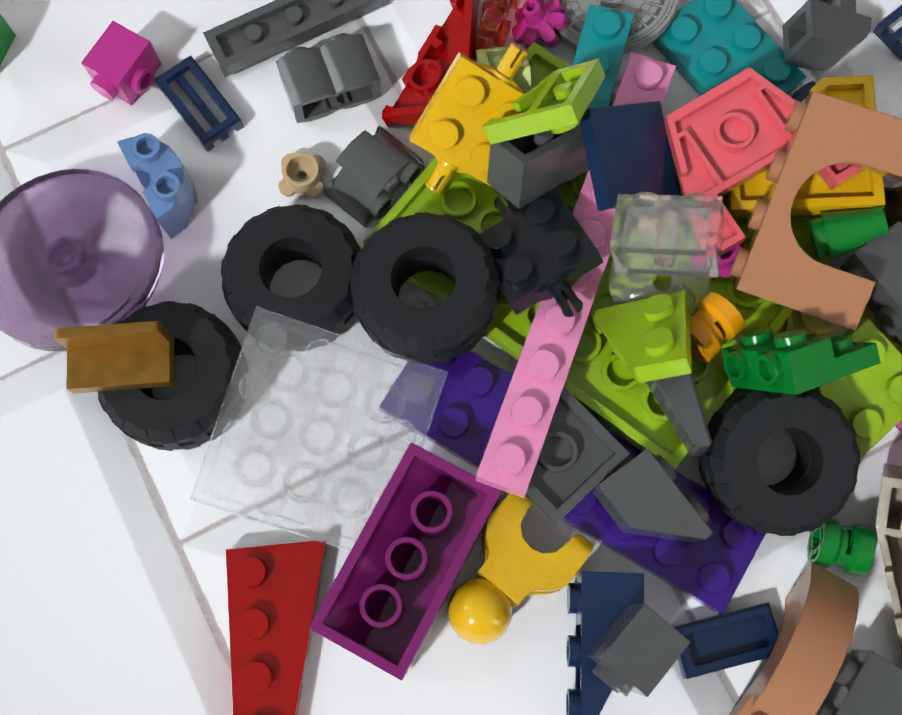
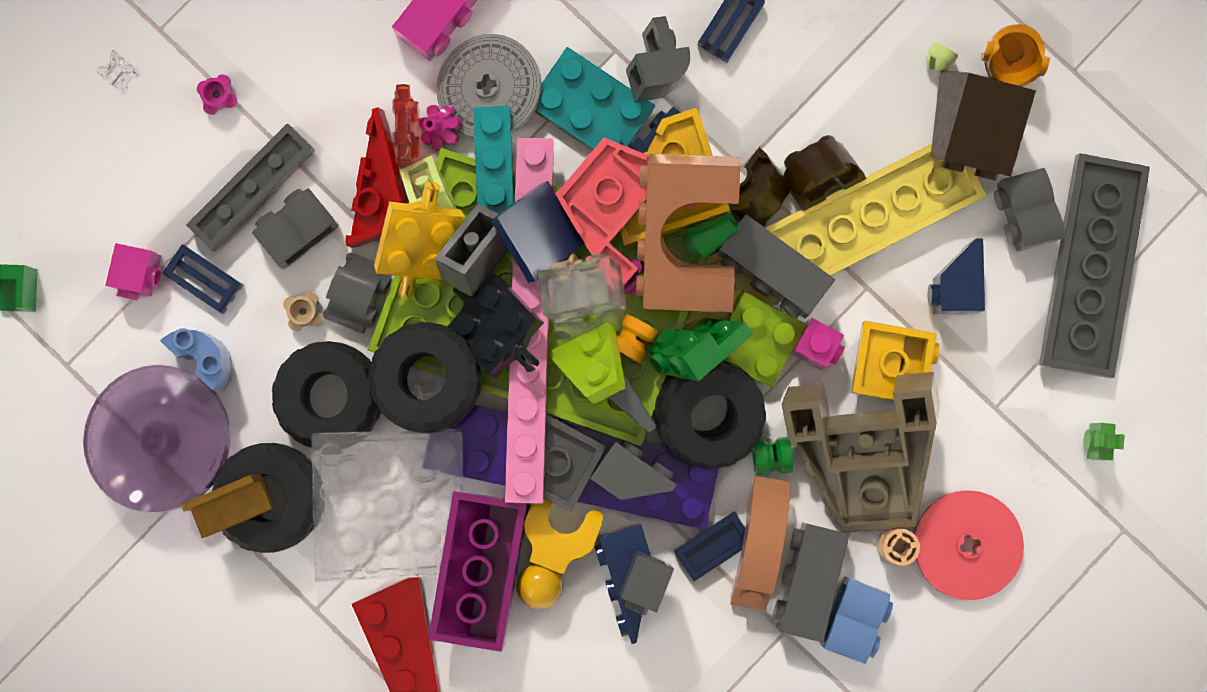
camera: 20 degrees left, 10 degrees up
lime wing [483,58,606,145] -> none

